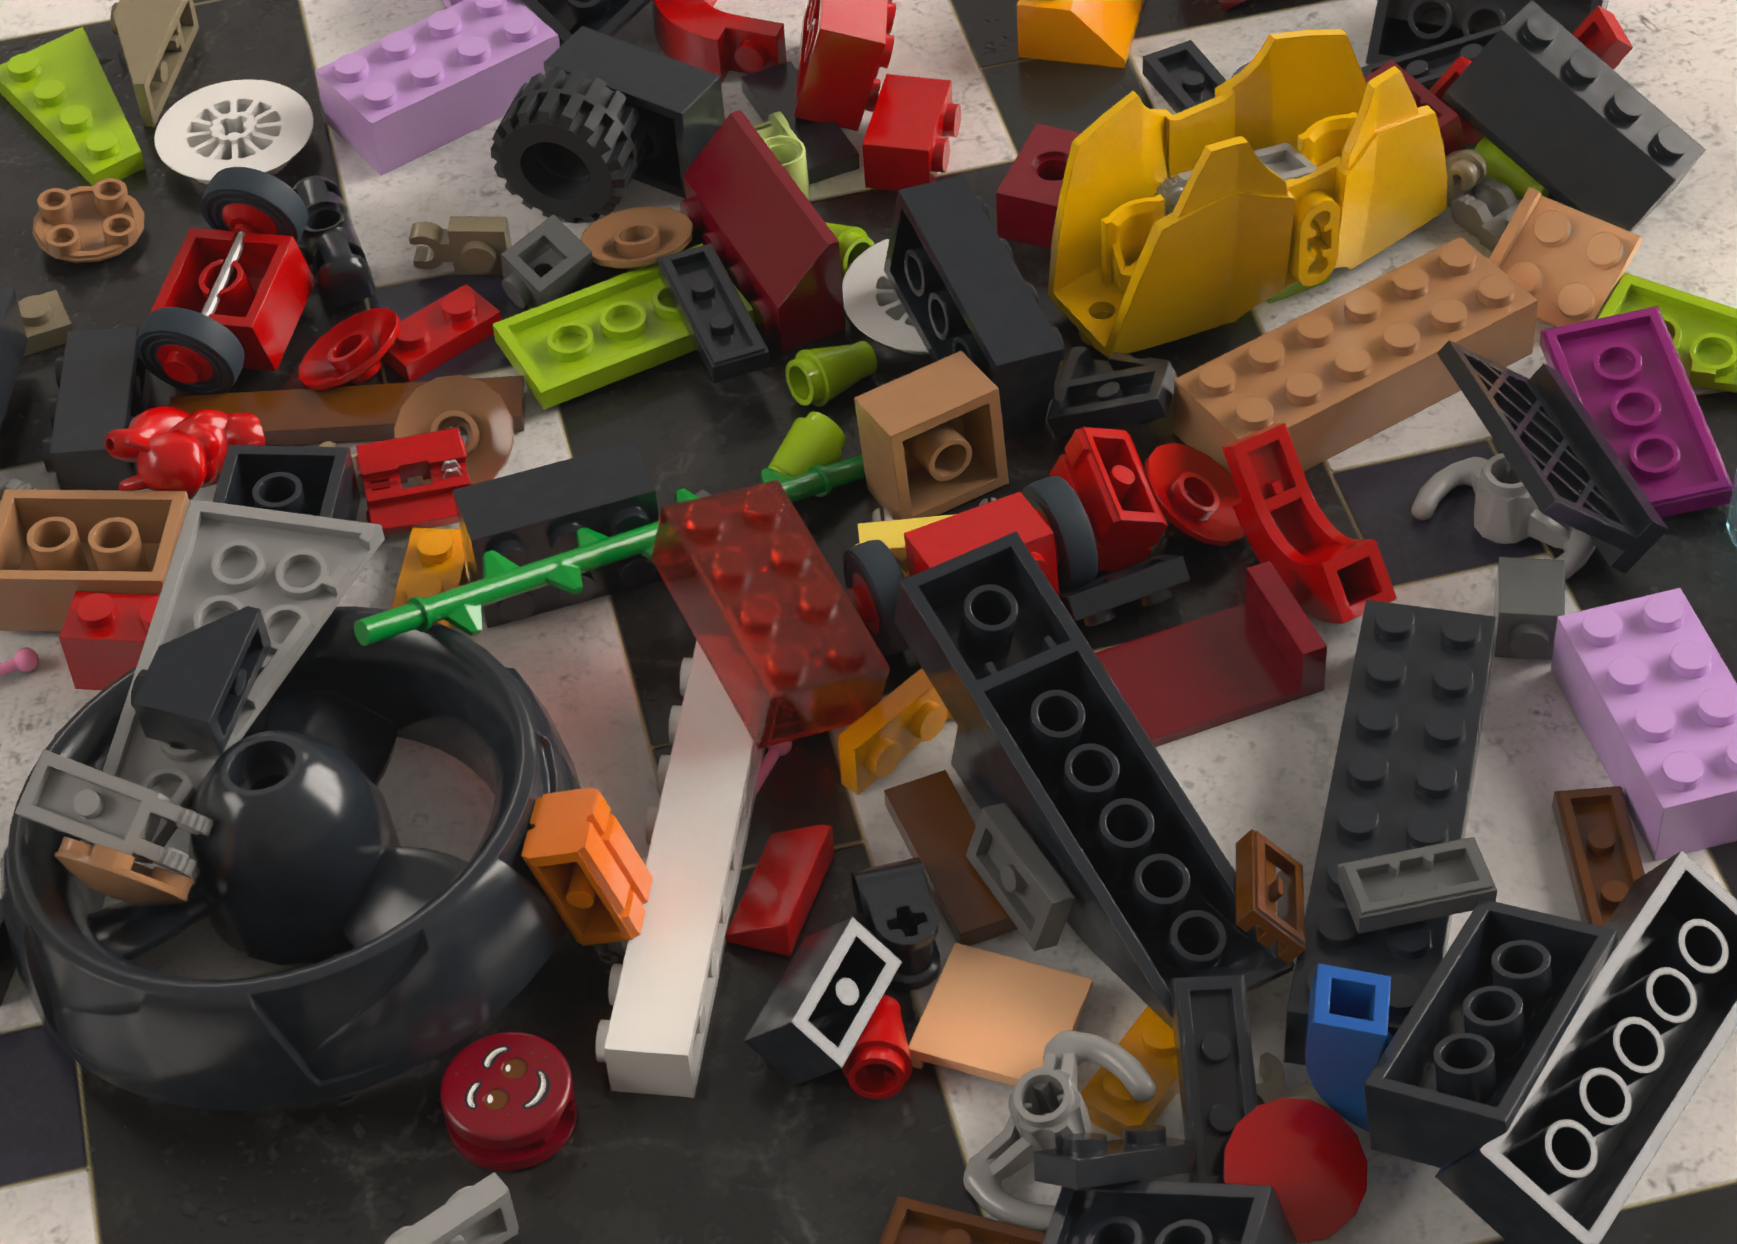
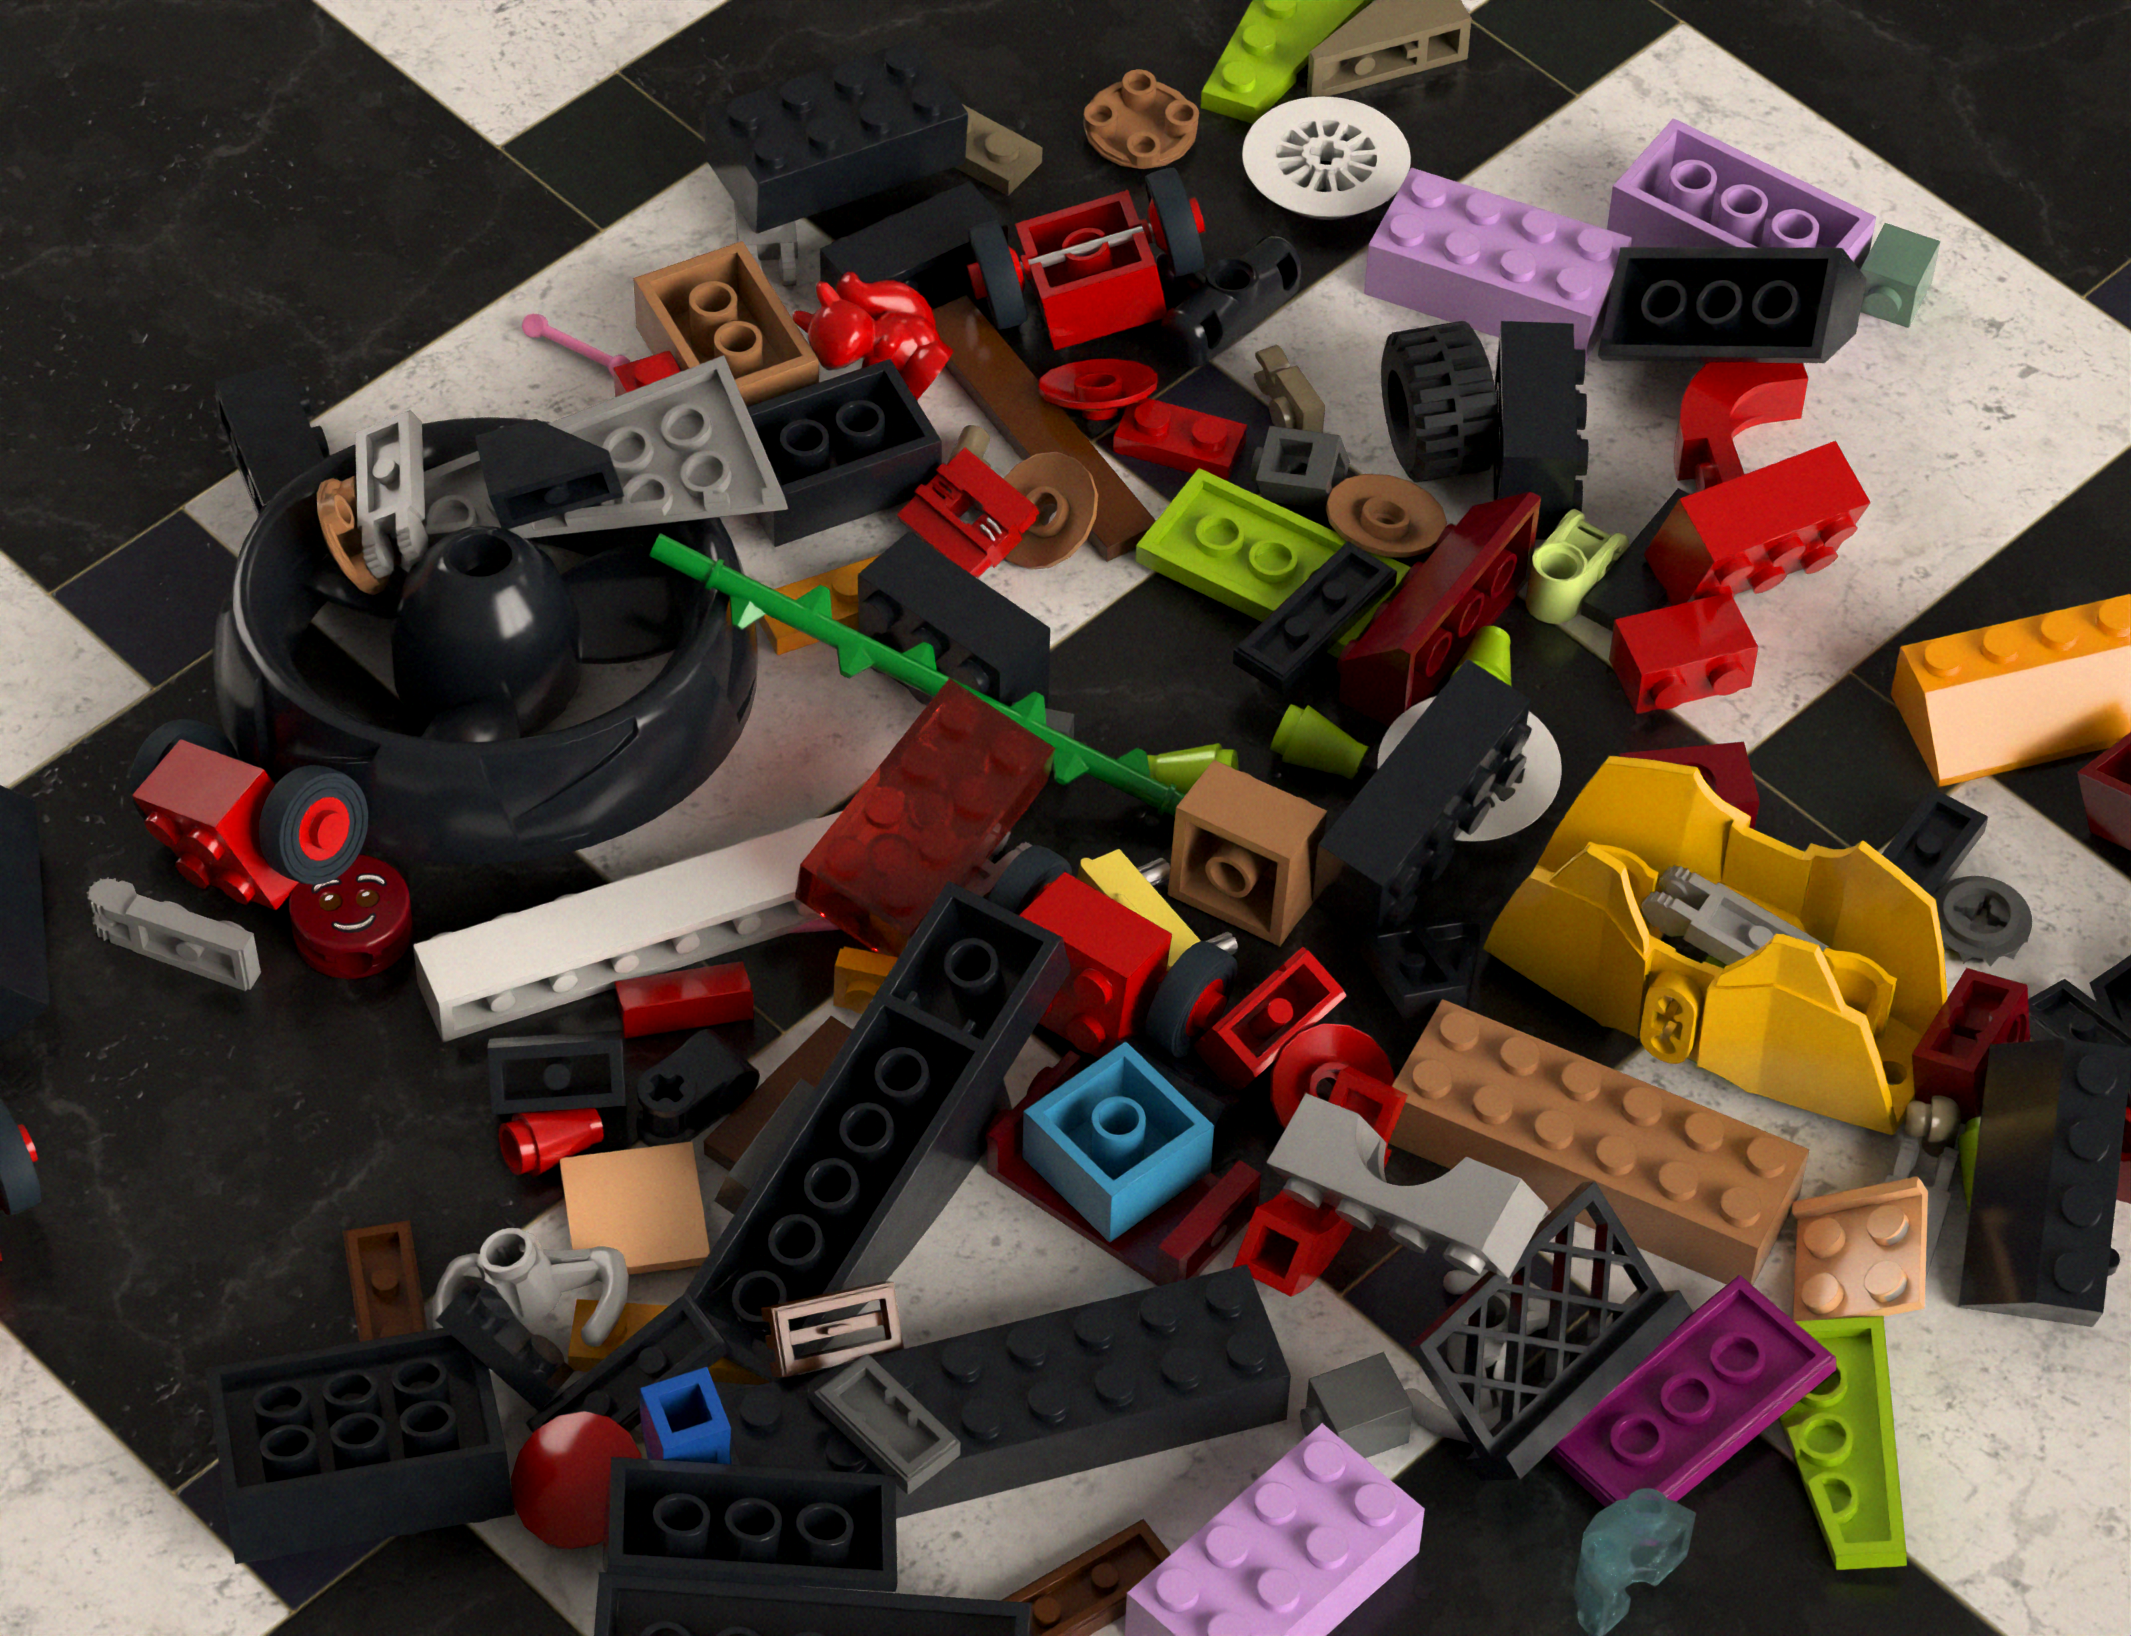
camera: 55 degrees right, 5 degrees up
orange brick [521,787,653,946] -> none
none -> brick [130,719,368,910]
none -> dark azure brick [1022,1041,1214,1243]
none -> light grey arch [1267,1093,1548,1279]

